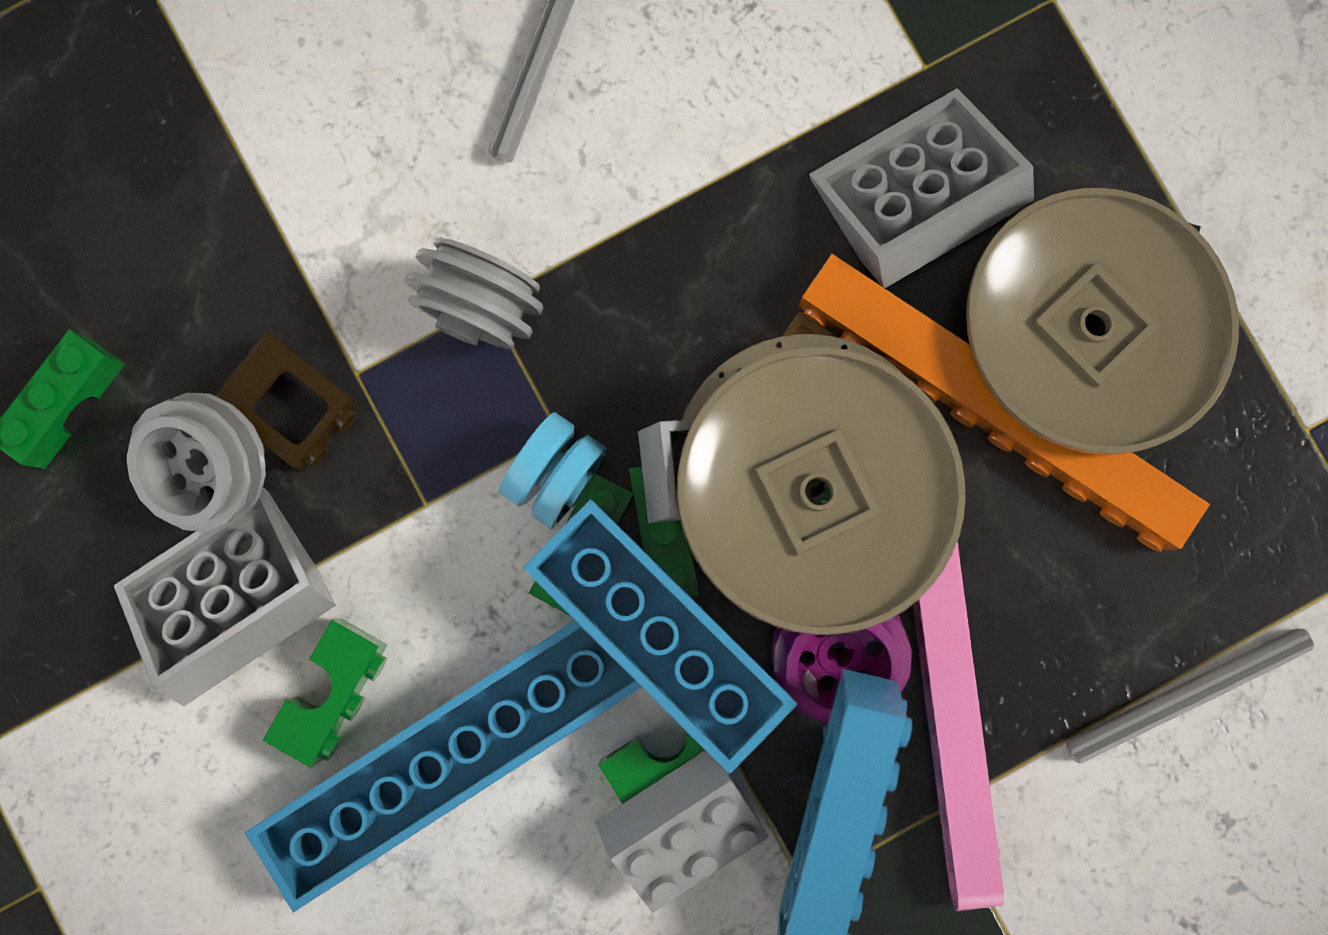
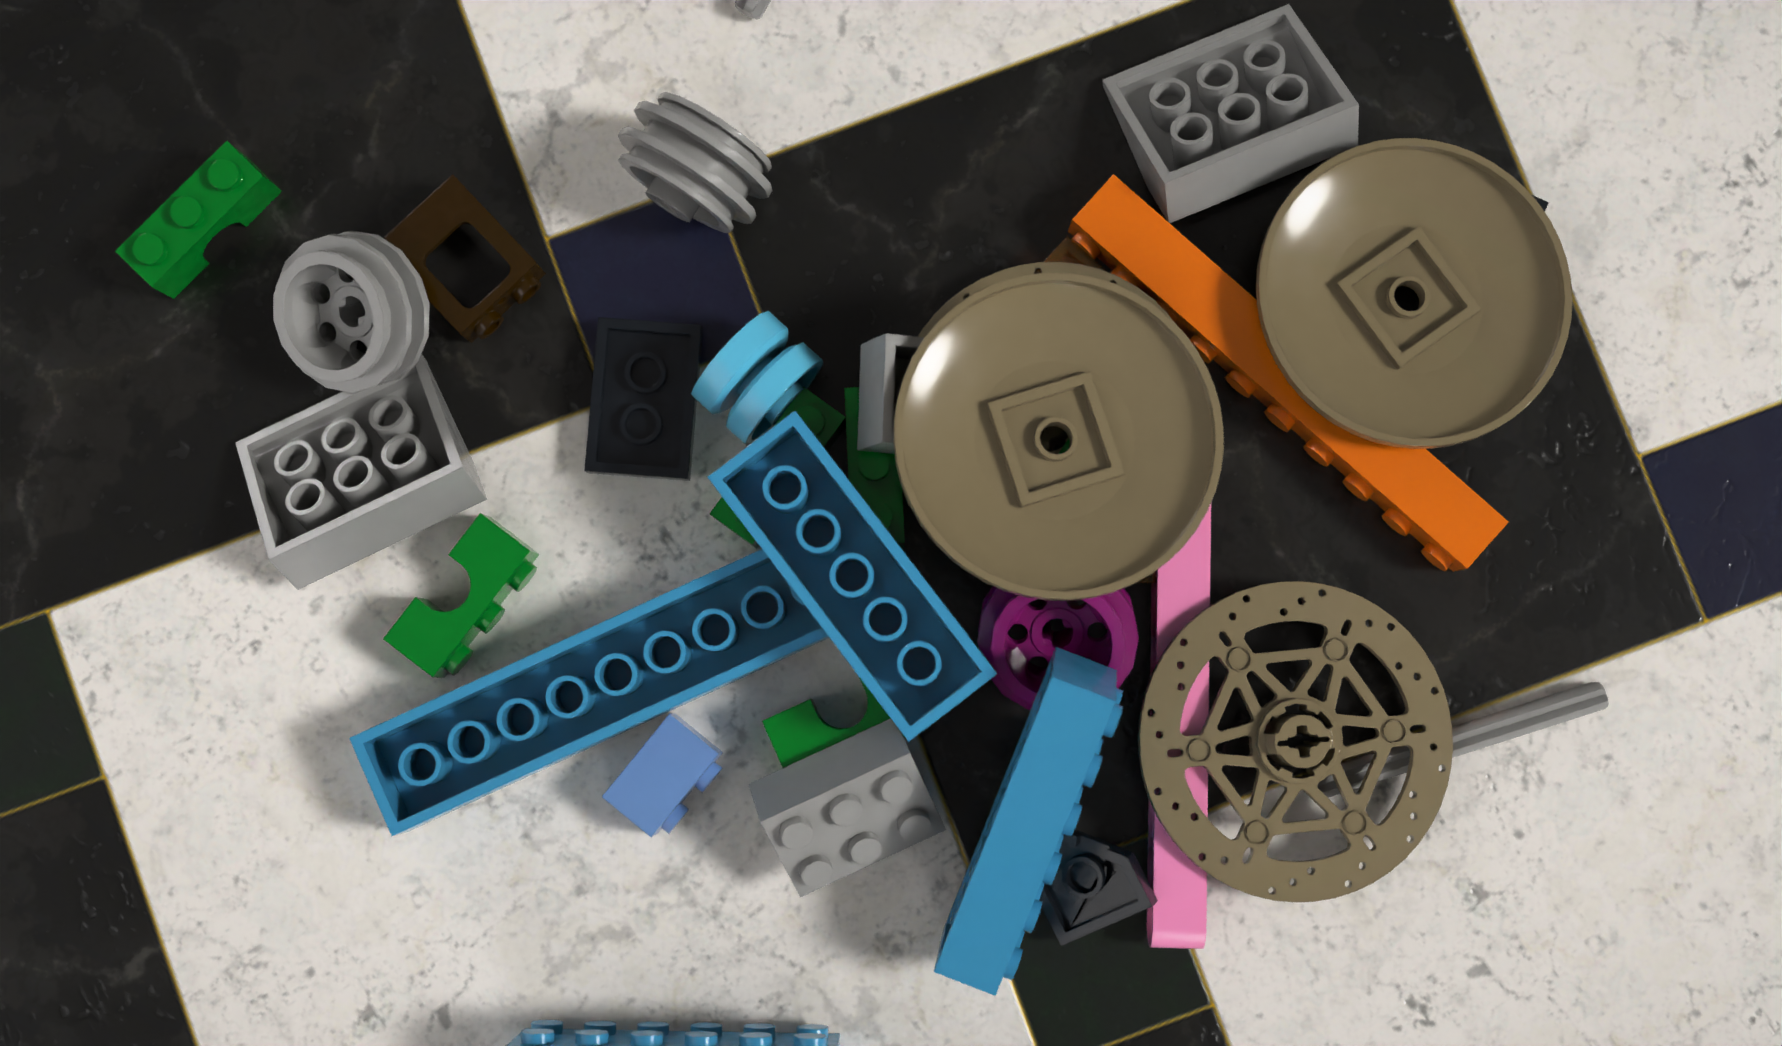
camera: 10 degrees right, 0 degrees up
none -> black plate [584,317,703,481]
none -> medium blue brick [602,713,723,837]
none -> black plate [1039,829,1158,946]
none -> dark tan piece [1138,581,1453,903]

